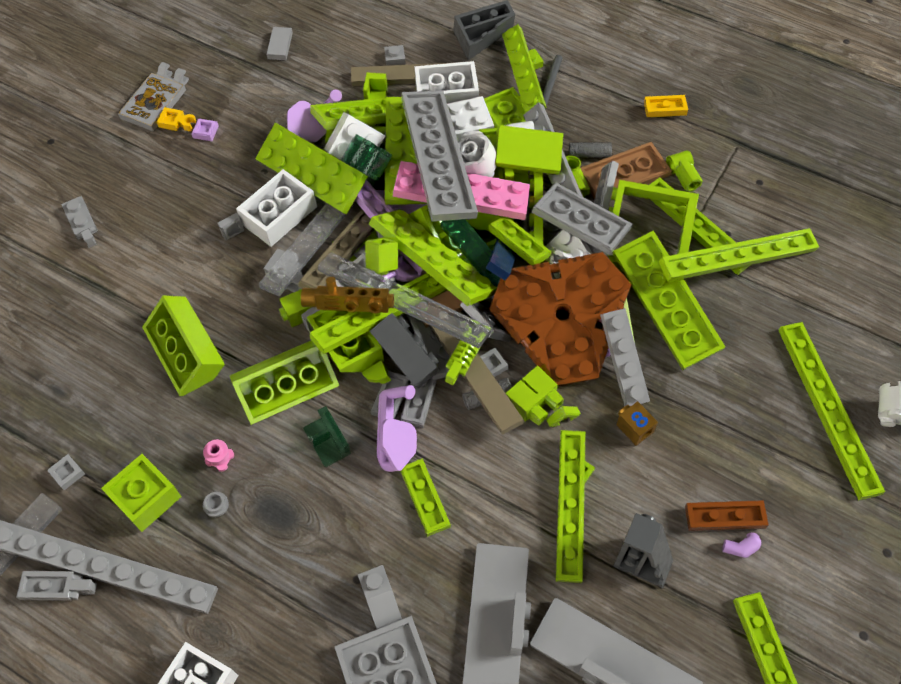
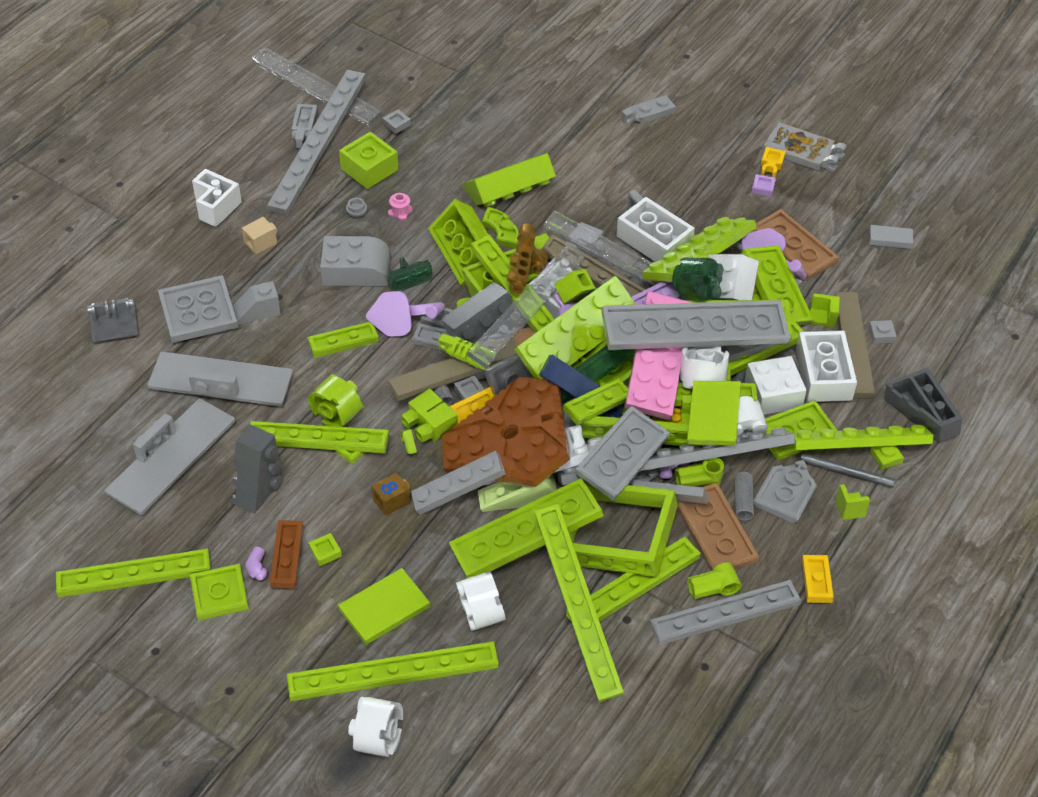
camera: 90 degrees right, 10 degrees down
none -> lime tile [190,564,249,621]
none -> tan brick [242,217,277,255]
none -> lime brick [308,374,364,427]
none -> lime plate [308,533,342,566]
none -> light grey brick [320,236,391,286]
none -> lime tile [338,568,430,645]
none -> yellow plate [449,387,494,424]
none -> white brick [456,572,506,631]
none -> lime tile [482,207,518,248]
none -> light grey tile [650,580,801,645]
none -> medium nougat tile [750,209,840,281]
none -> light grey tile [753,460,817,523]
none -> lime panel [835,484,870,520]

